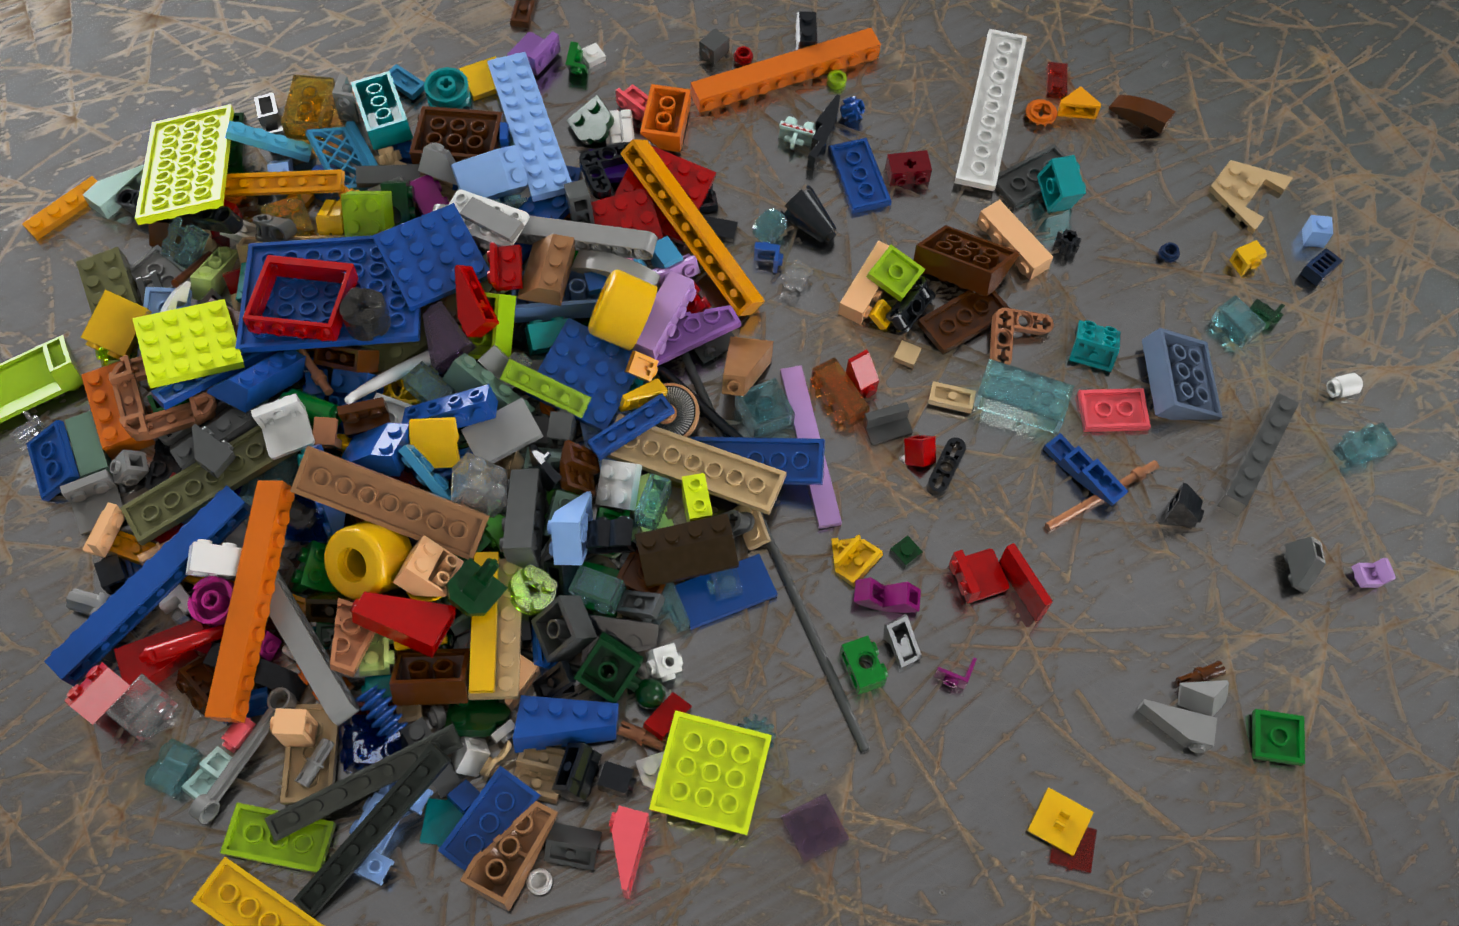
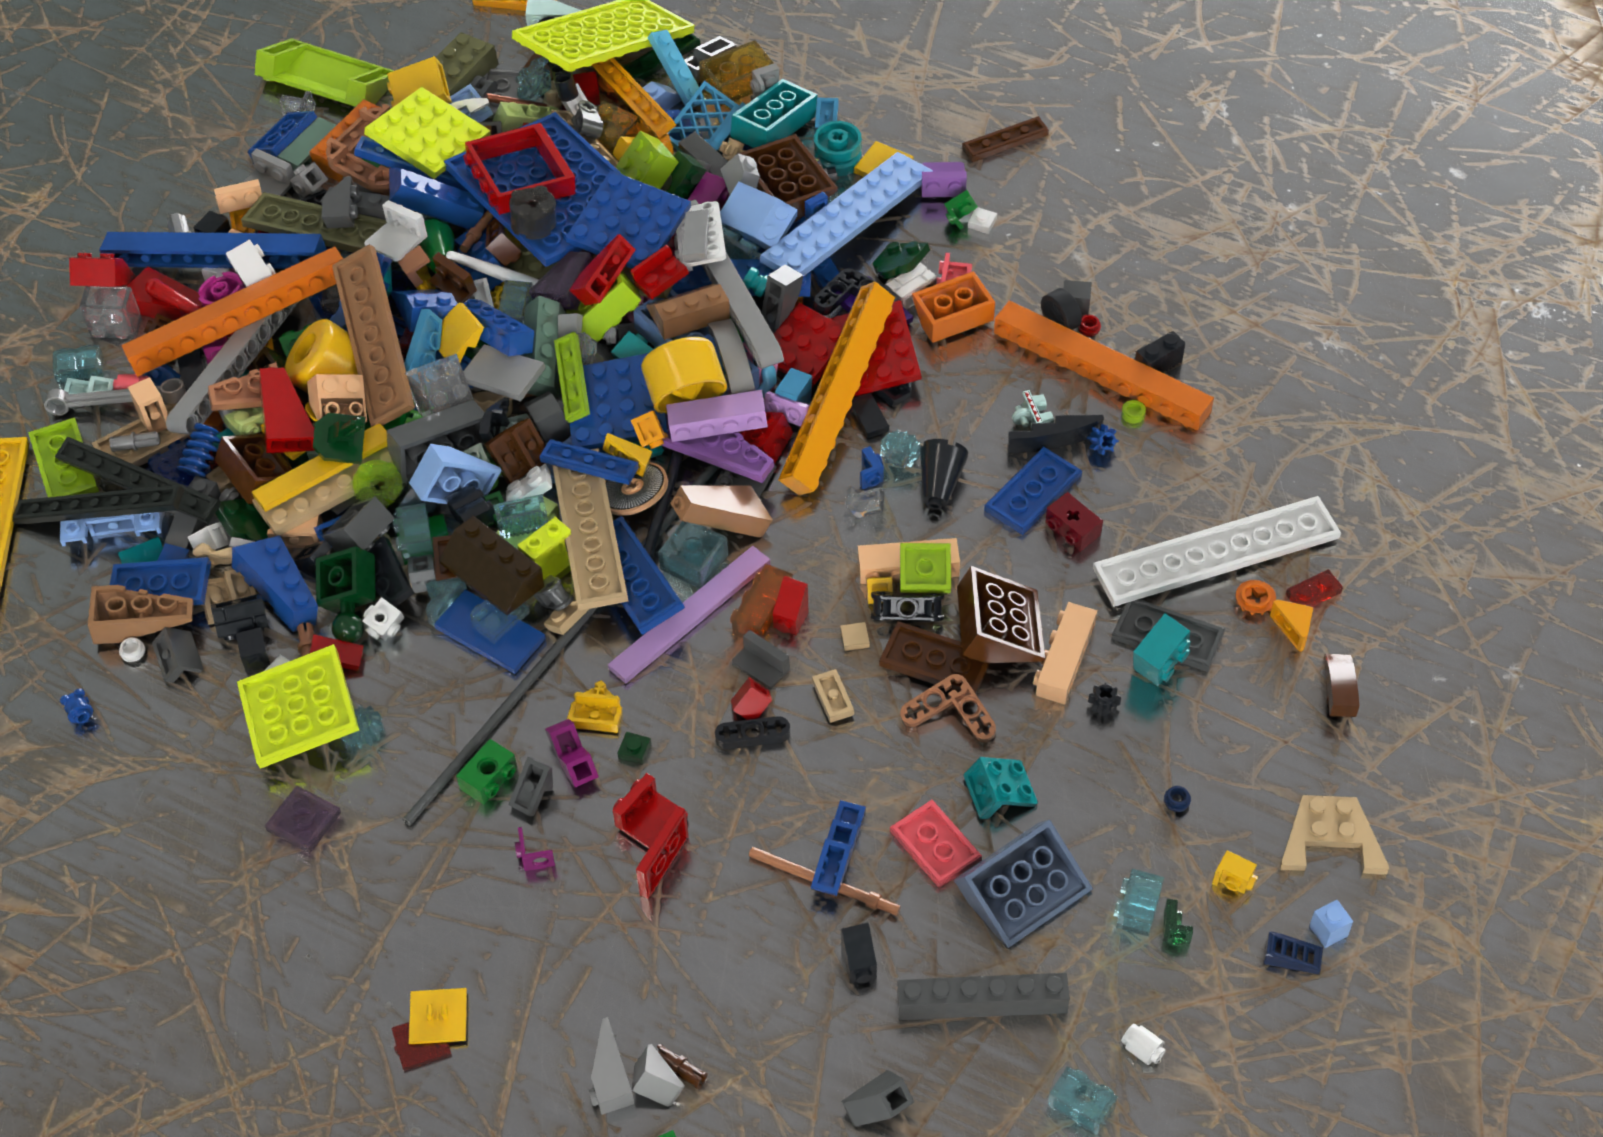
camera: 60 degrees right, 10 degrees down
coral slope [609,806,650,899] -> none
clear light blue brick [973,359,1074,435] -> none
none -> teal wheel [743,267,768,298]
none -> black tyre [1041,288,1082,330]

